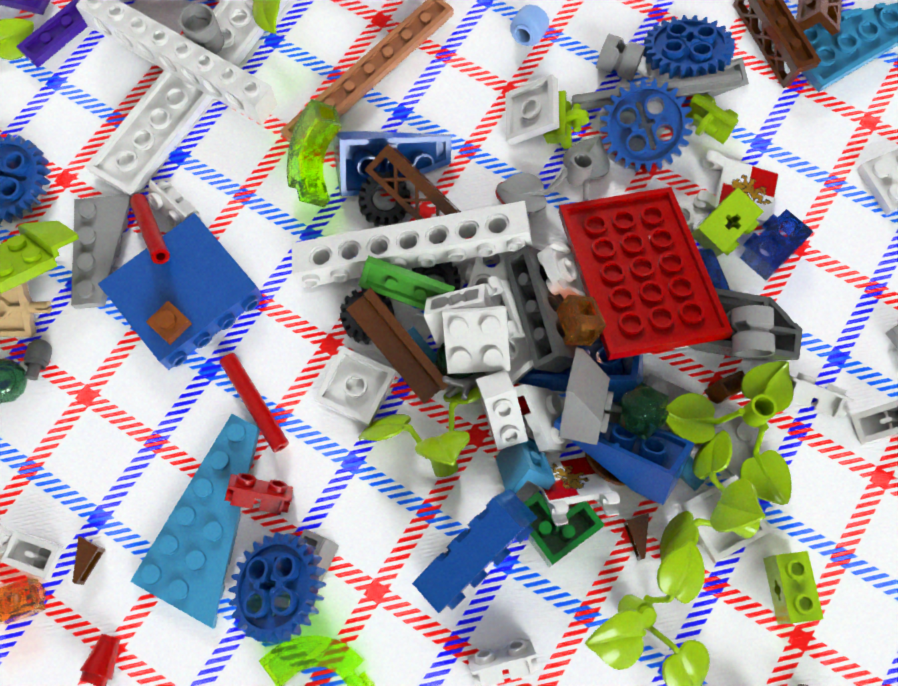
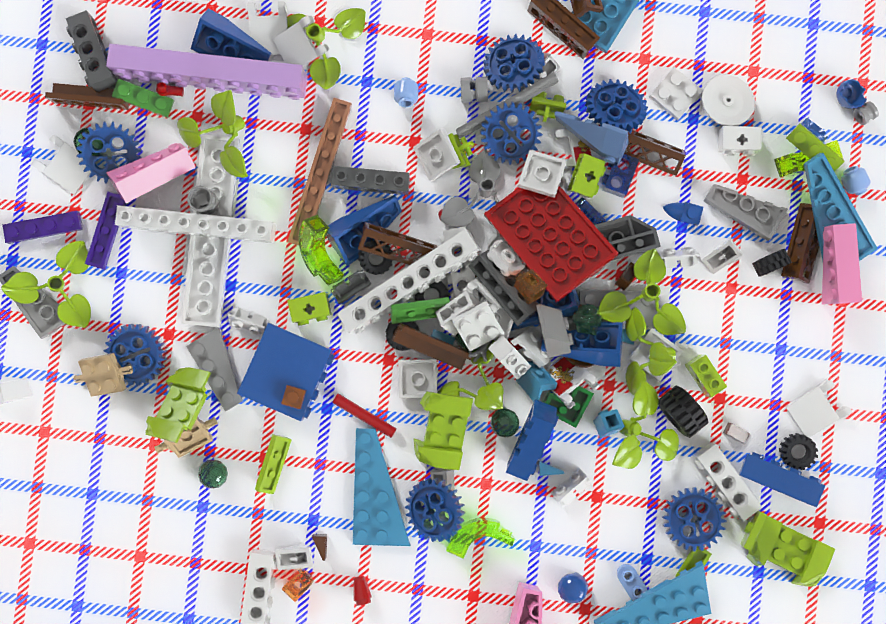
camera: 25 degrees left, 15 degrees up
dark grey cylinder [23,339,52,381] -> none
red piece [130,194,170,264] -> none
red hinge [224,473,293,515] -> none
reddish brown piece [623,513,649,561] -> none
light grey wheel [731,305,775,358] -> none
none -> lime plate [254,434,292,494]
none -> lime brick [287,292,332,326]
none -> dark grey hinge [330,269,371,304]
none -> dark grey brick [331,166,410,196]
none -> lime piece [413,391,473,470]
none -> clear green hair [490,407,520,438]
none -> white plate [518,150,567,198]
none -> dark azure piece [538,460,564,476]
none -> medium blue wedge [554,111,629,164]
none -> blue gear [585,79,648,133]
none -> dark azure brick [593,409,625,438]
none -> reddish brown fence [623,130,686,176]
none -> black tyre [658,385,709,438]
none -> blue plate [663,202,704,226]

